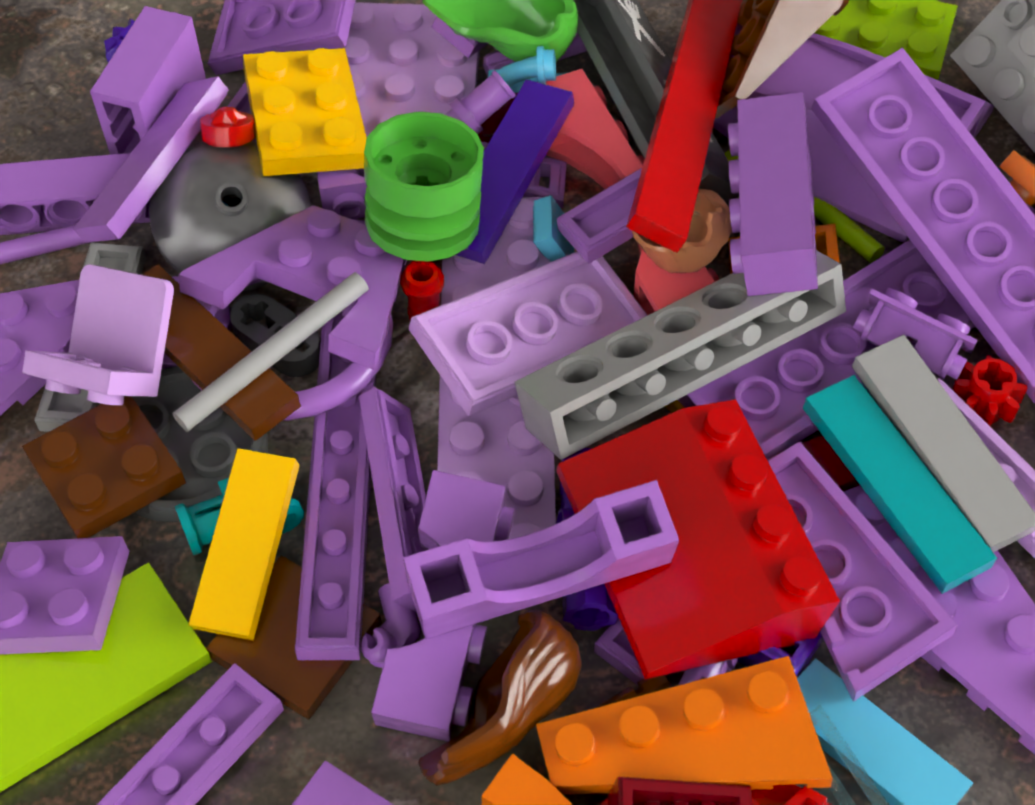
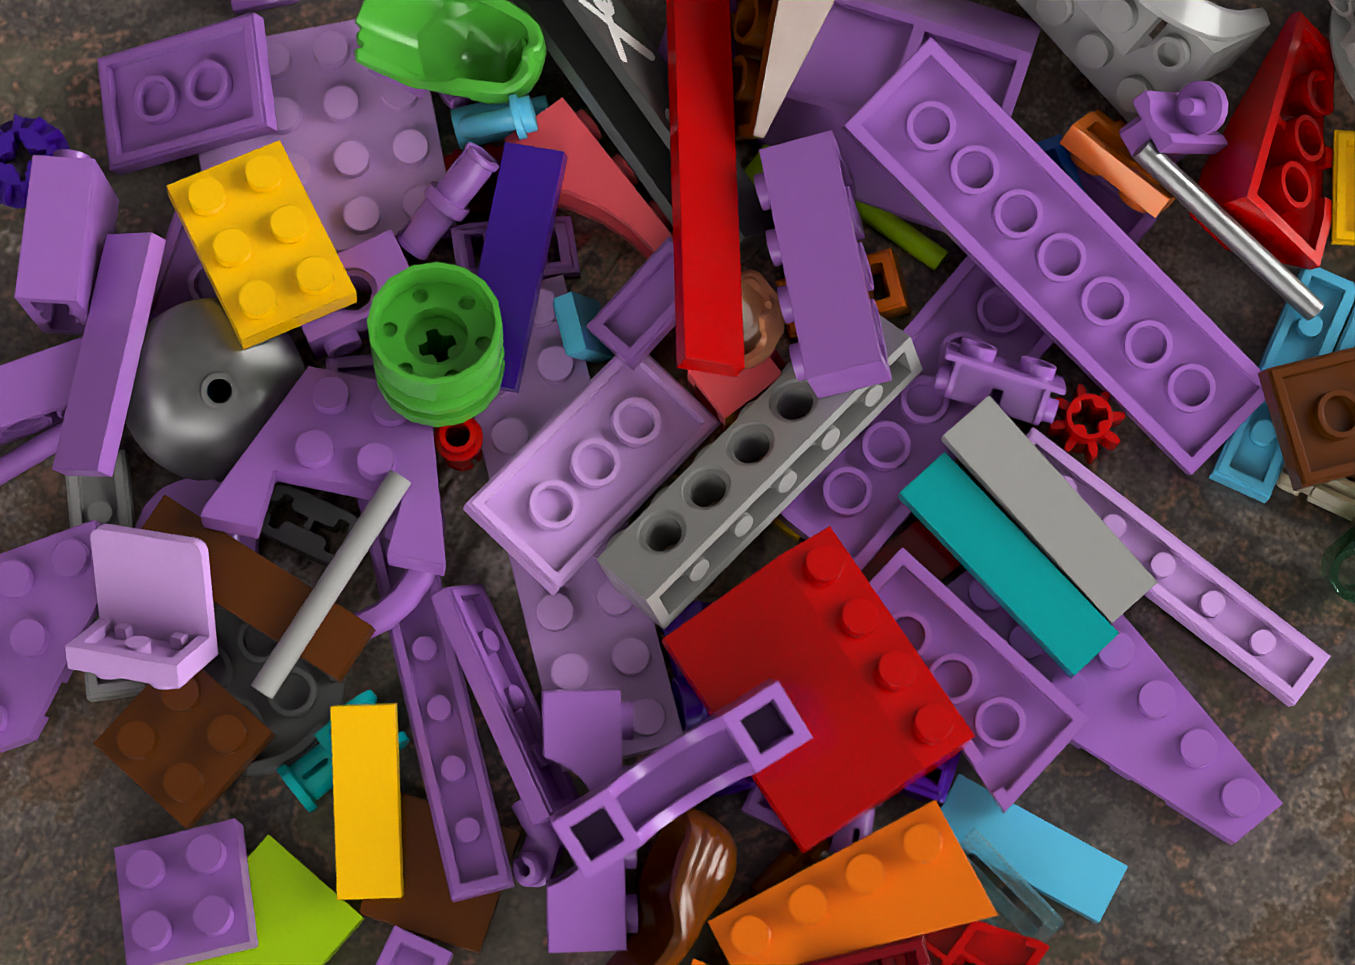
camera: 15 degrees left, 20 degrees up
red tile [200,107,255,147] -> none

